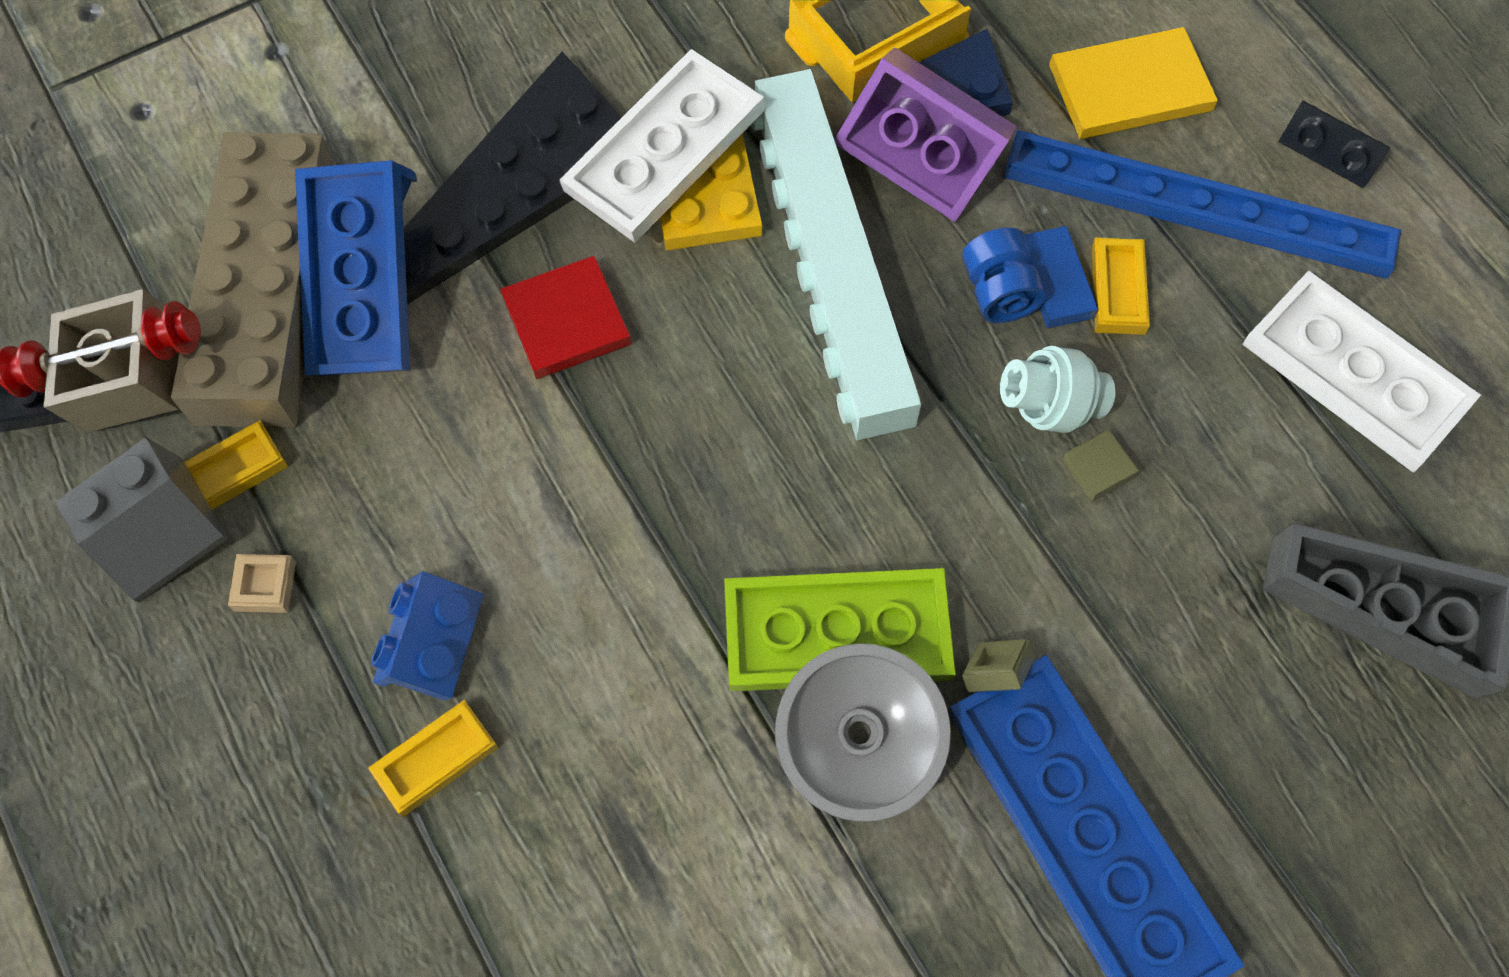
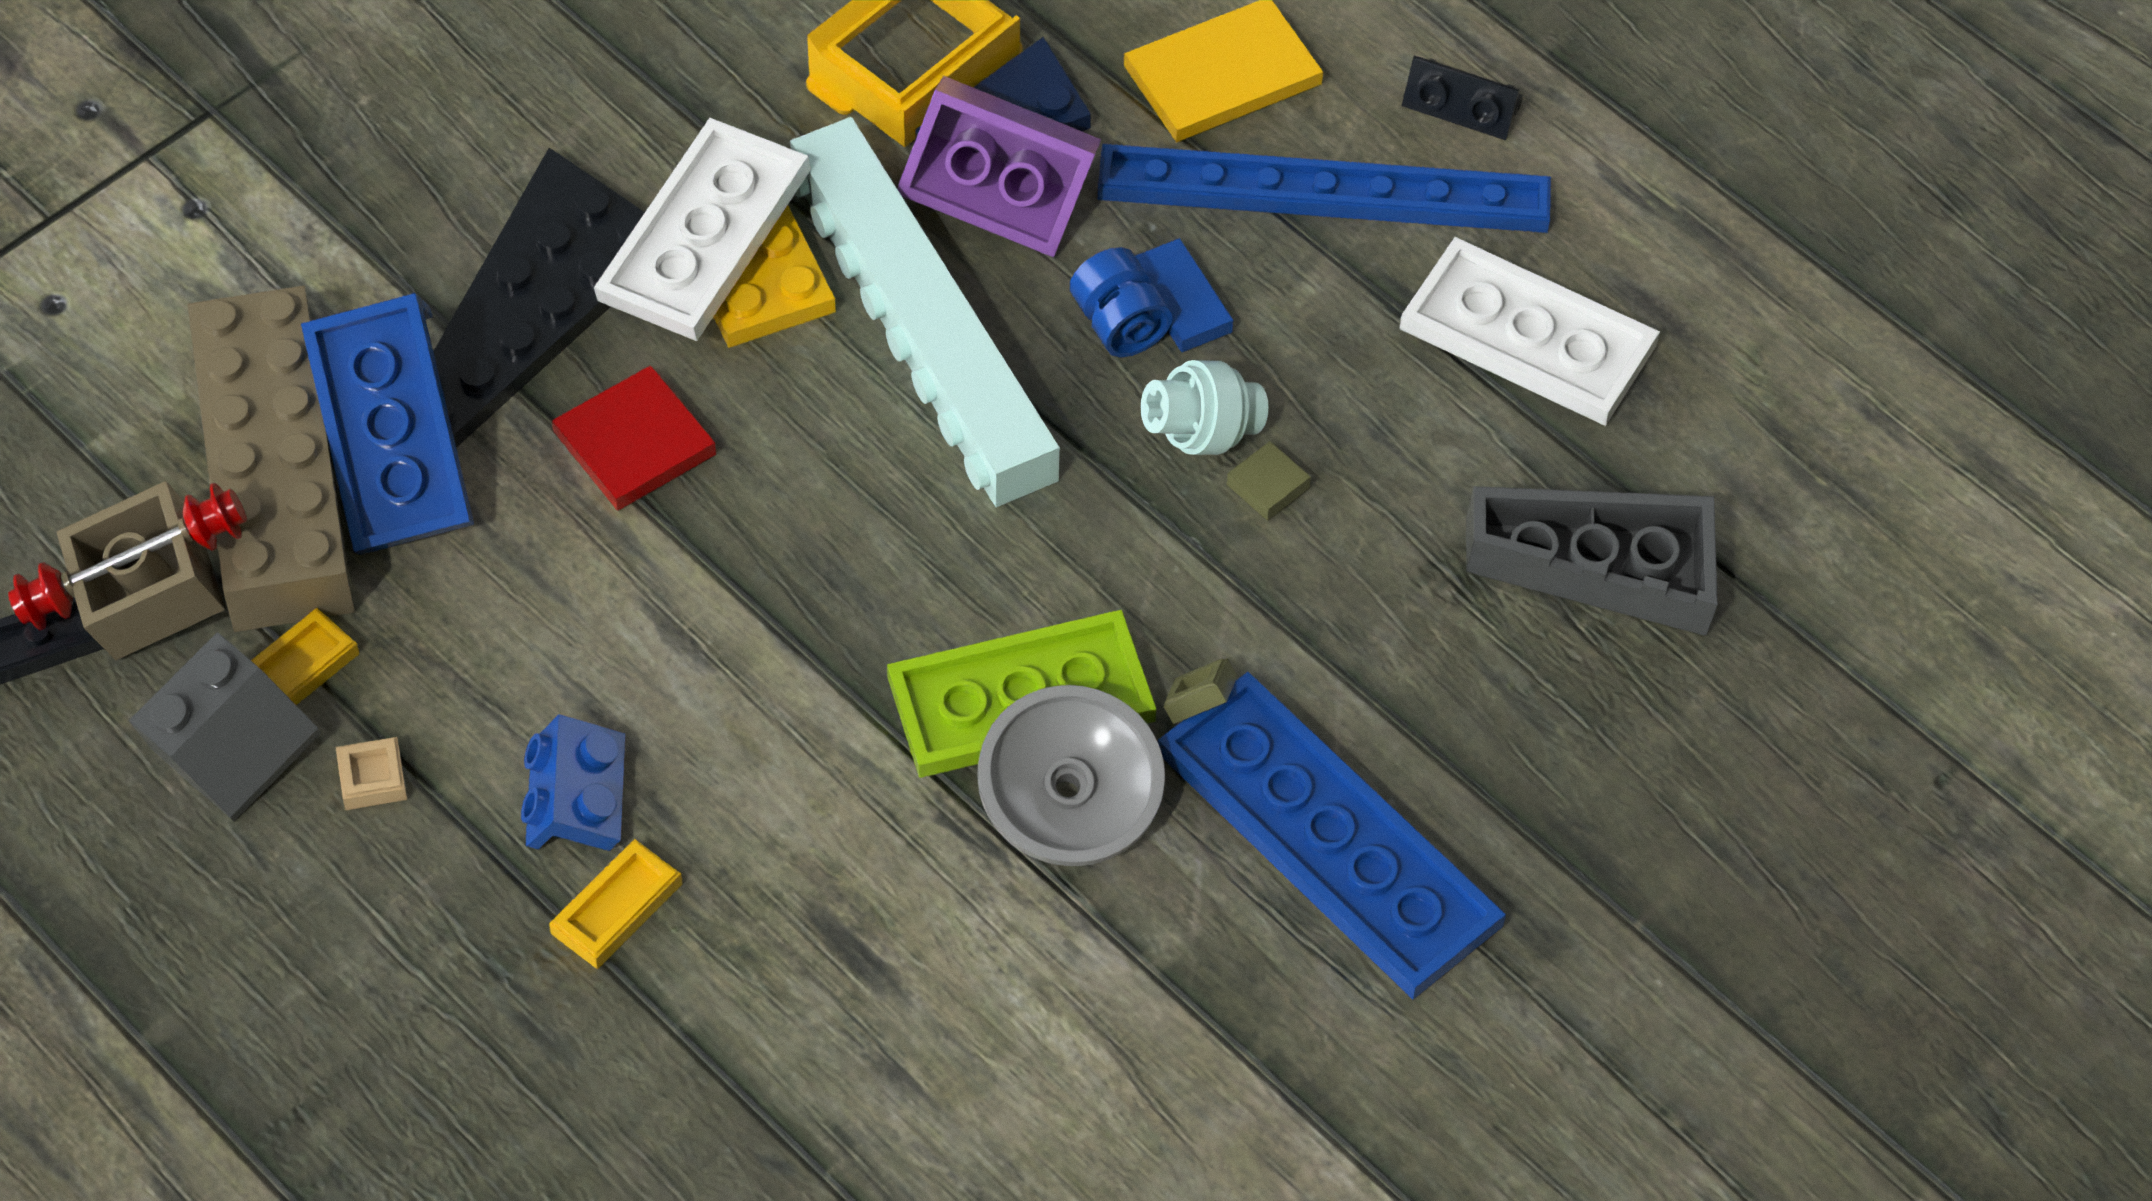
camera: 15 degrees left, 10 degrees down
yellow tile [1091,238,1150,335] -> none

